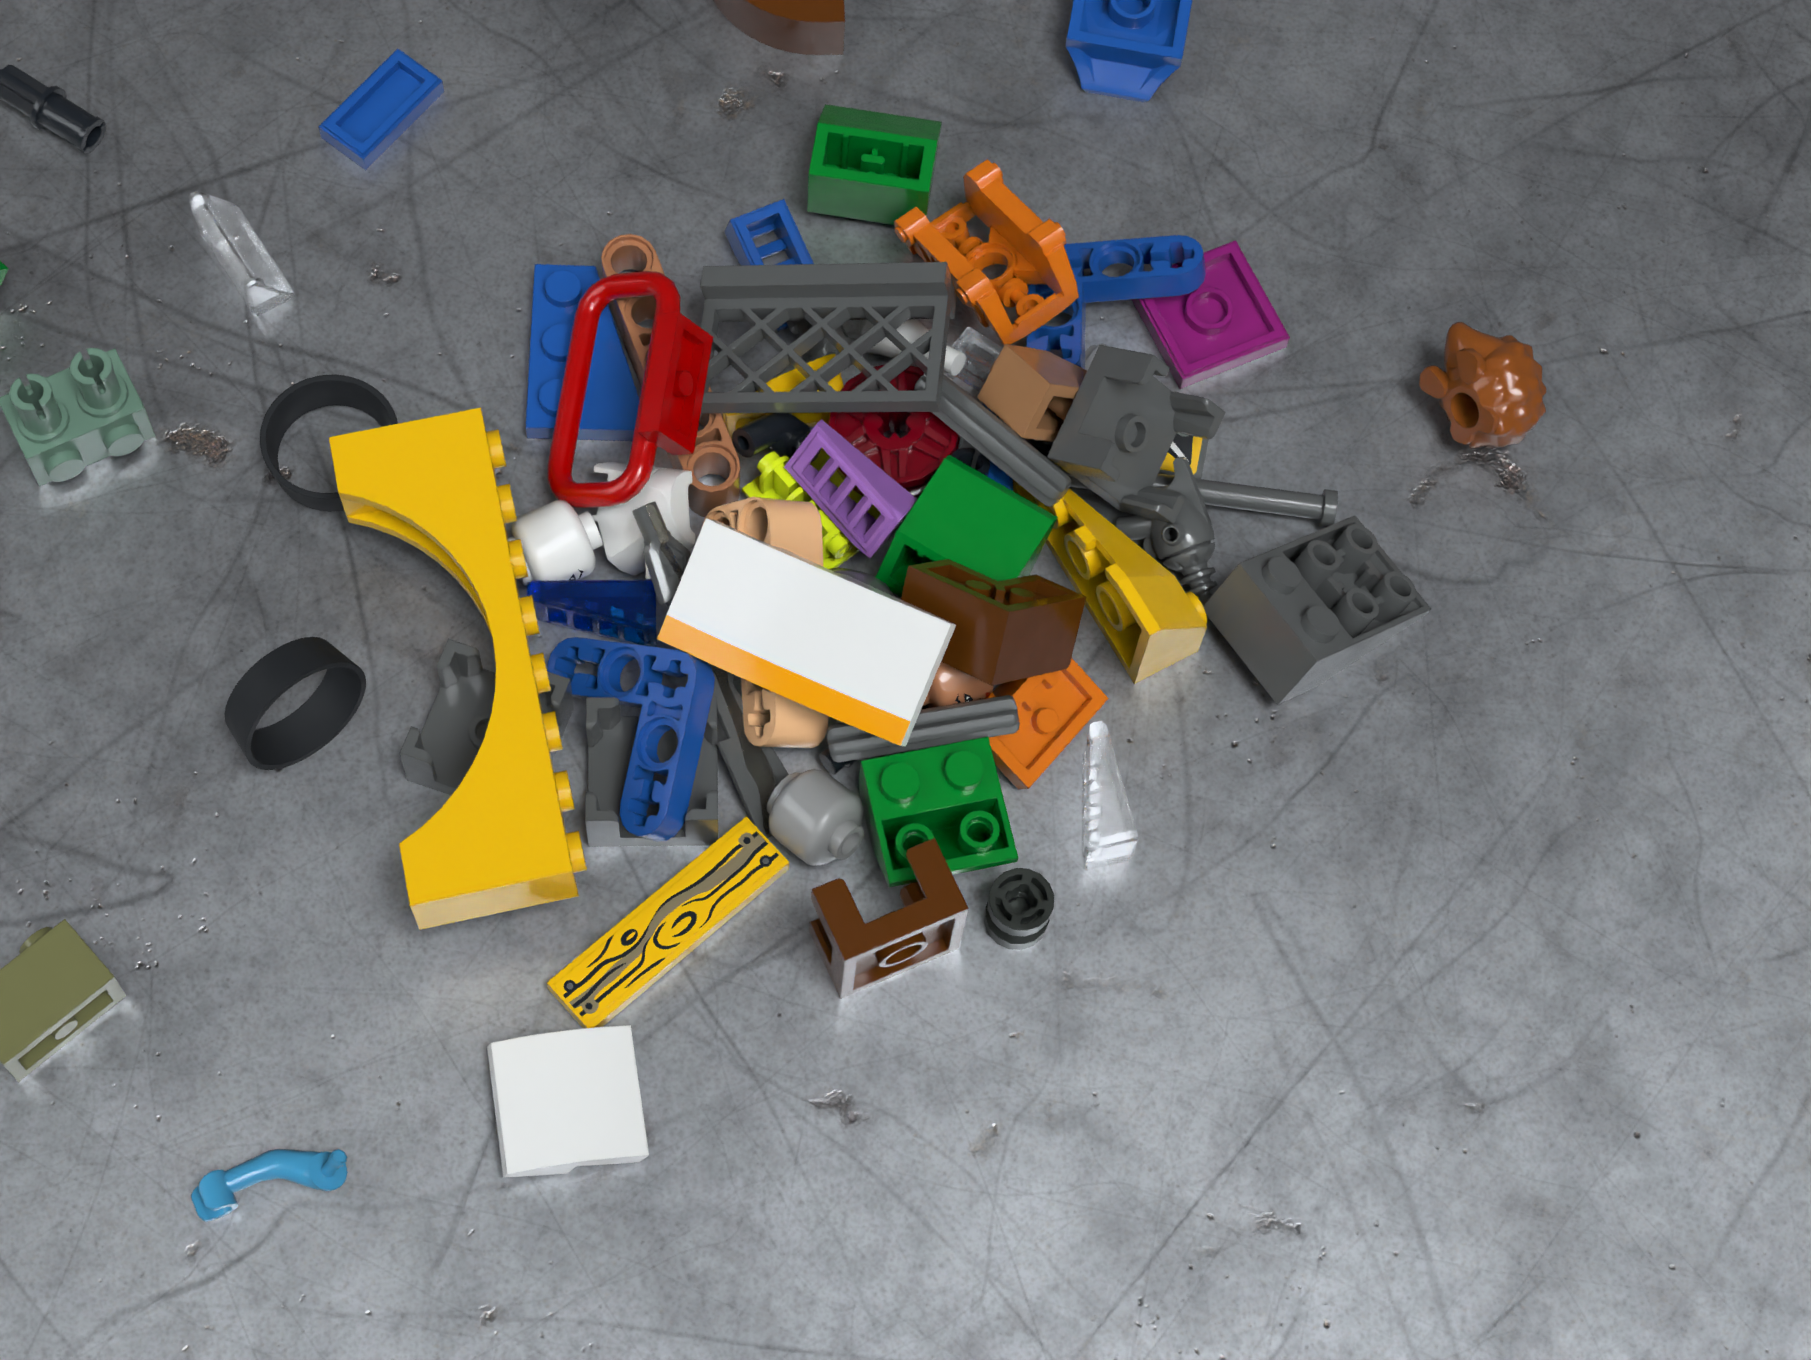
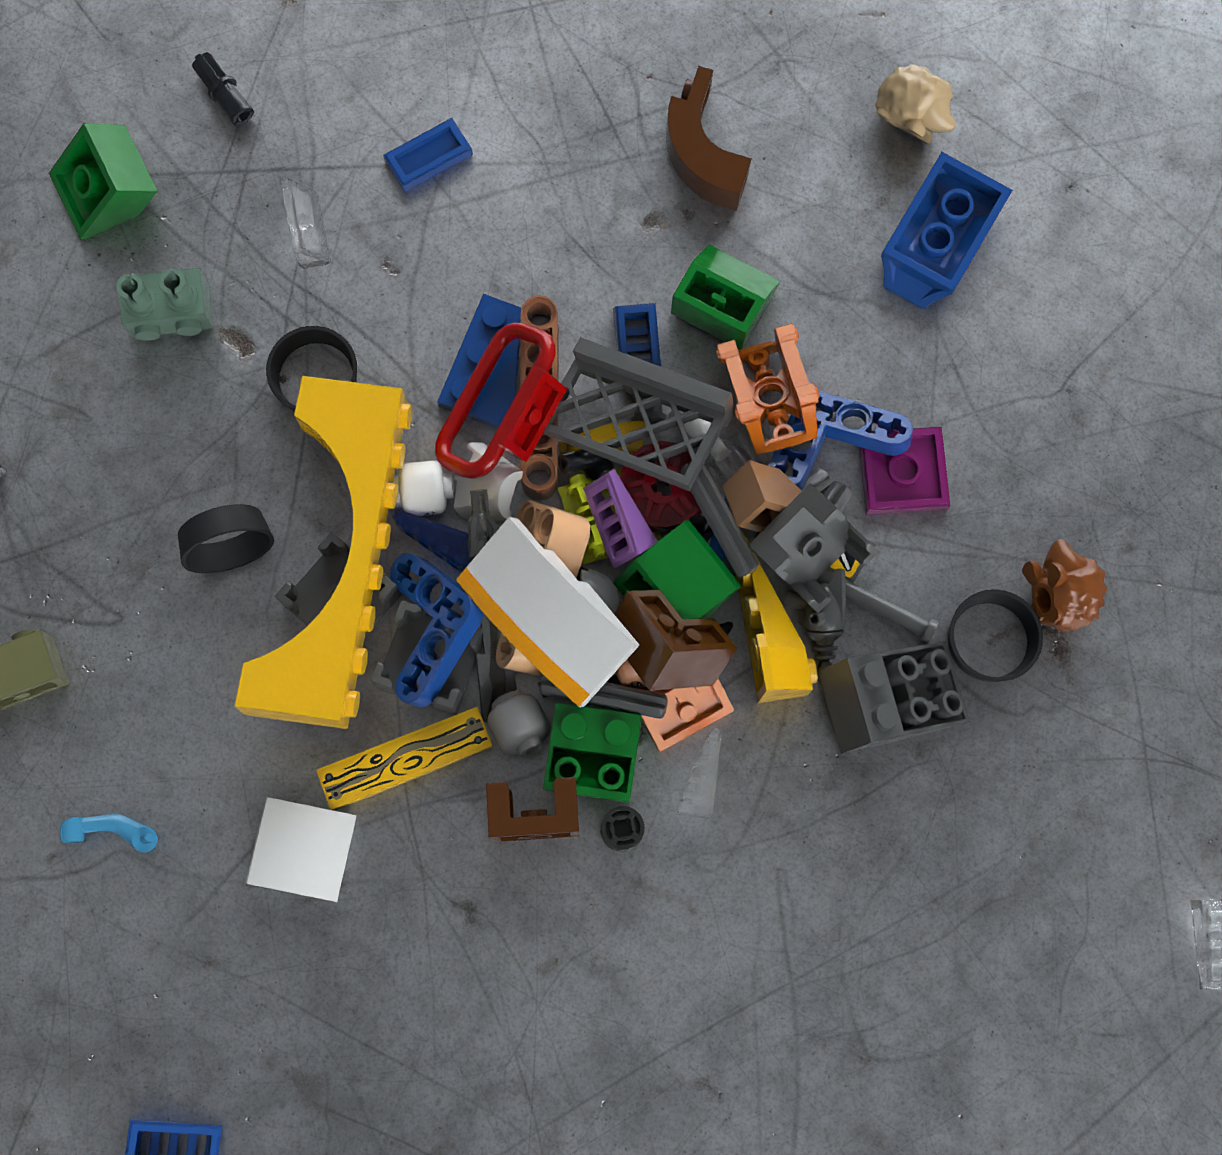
camera: 25 degrees right, 10 degrees up
none -> black tyre [948,589,1043,682]

